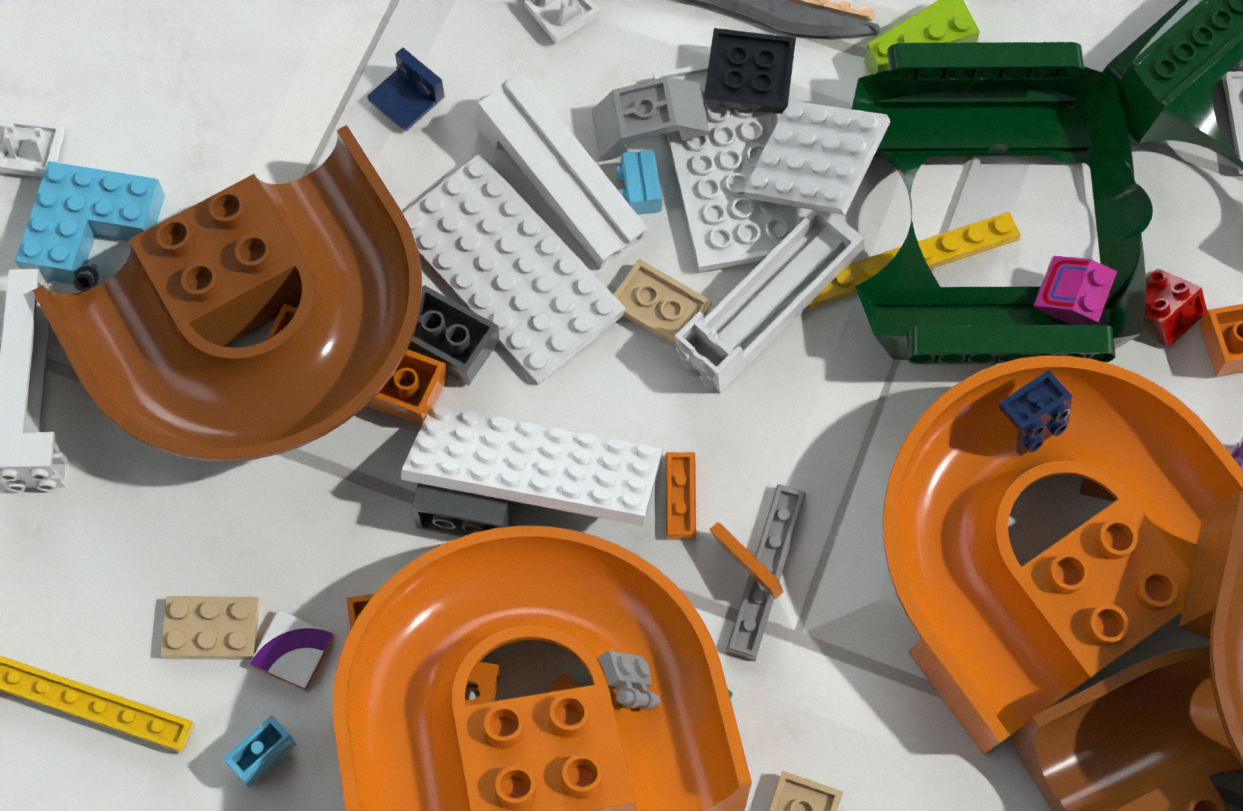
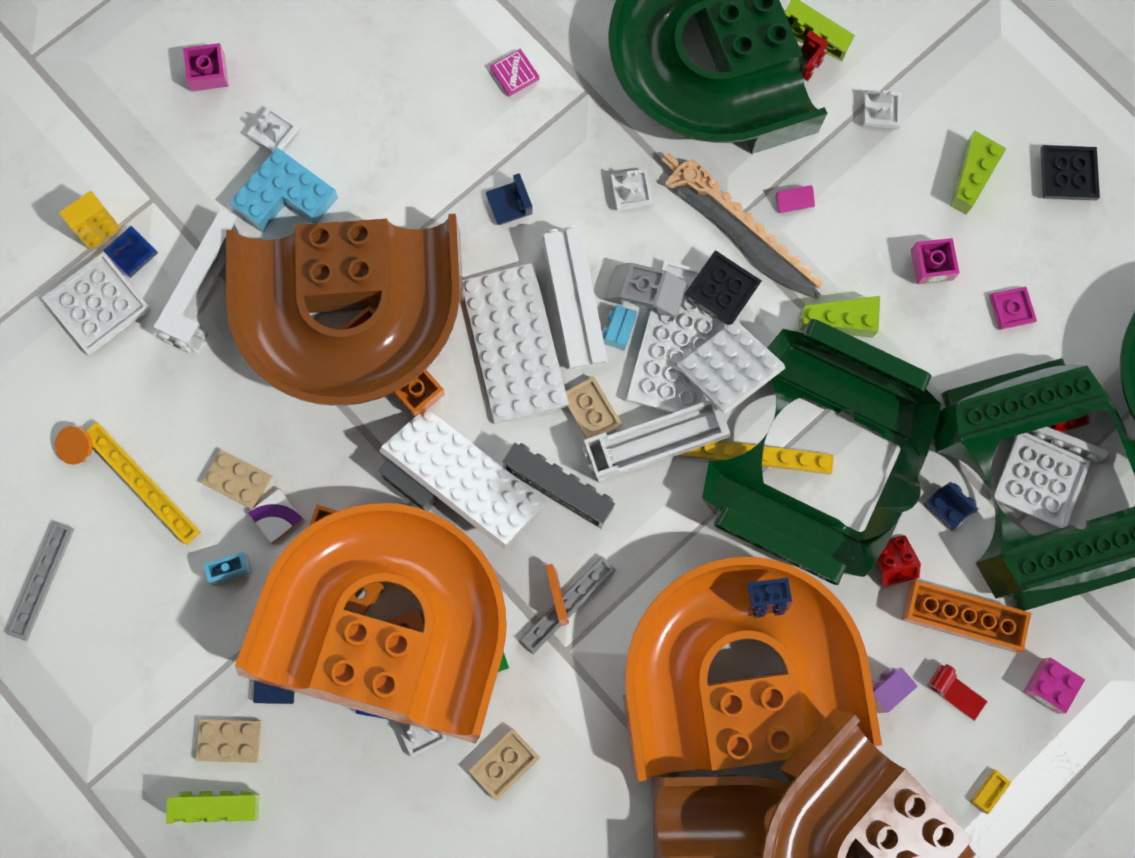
camera: 20 degrees right, 10 degrees up
black axle [74,263,99,292] -> none
dark grey brick [408,285,500,386] -> none
light grey plate [599,651,661,710] -> none
orange tile [665,452,696,540] -> none
dark pink slope [1033,256,1117,325] -> none
none -> dark grey brick [502,442,615,529]
none -> dark blue bracket [924,482,979,531]

